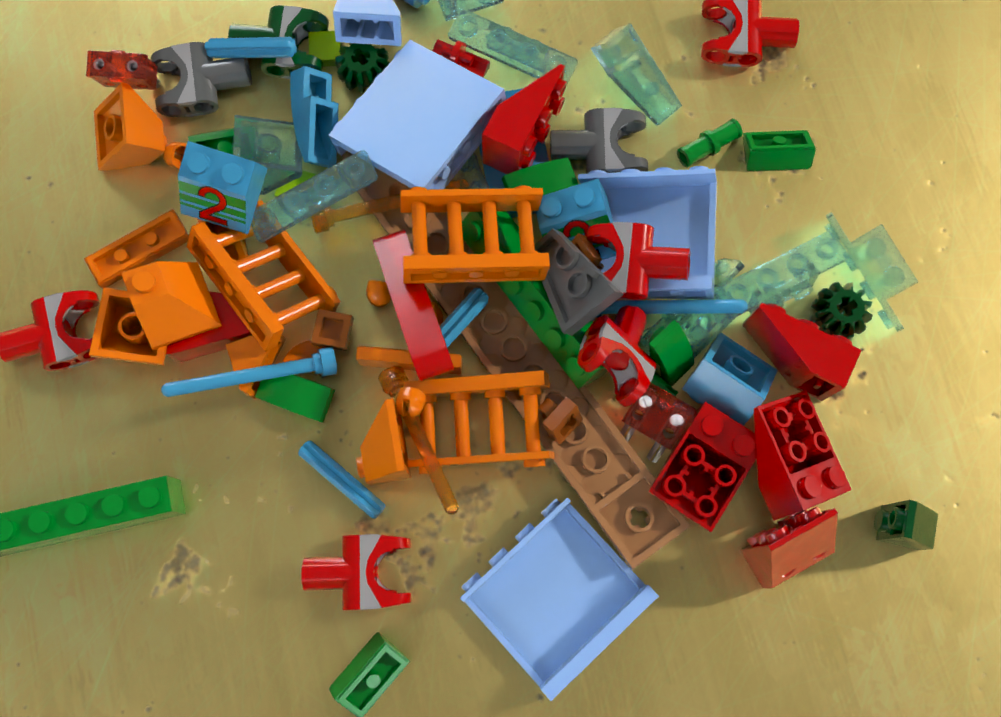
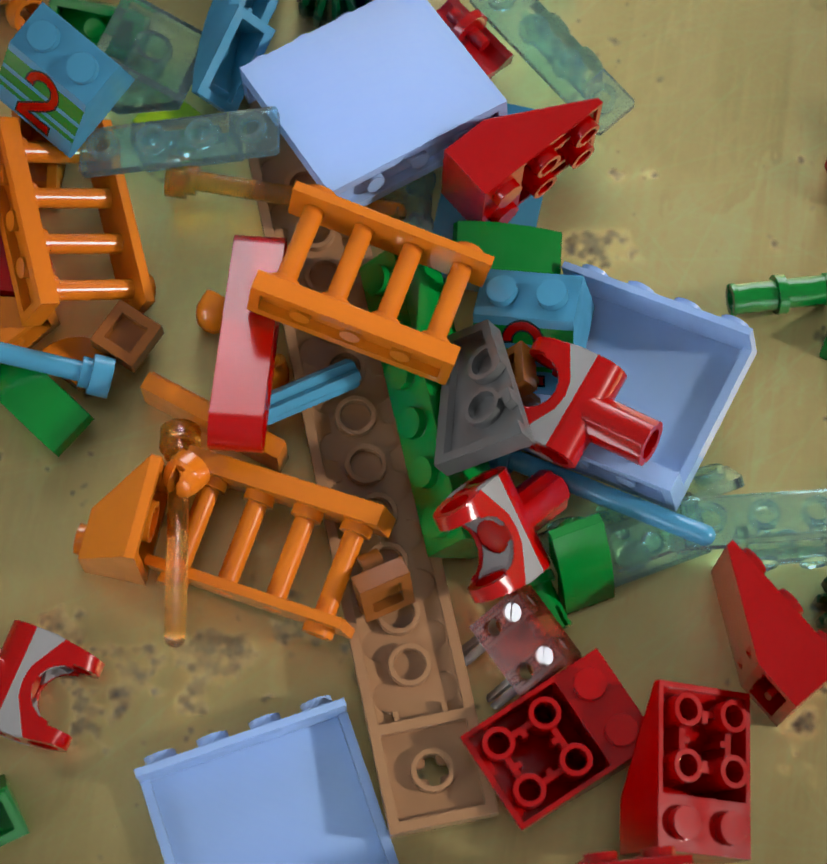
camera: 20 degrees right, 5 degrees down
dark azure axle [298,440,386,519] -> none
dark grey connector [550,108,648,174] -> none
clear light blue slope [590,23,682,125] -> none
dark azure slope [682,332,778,426] -> none

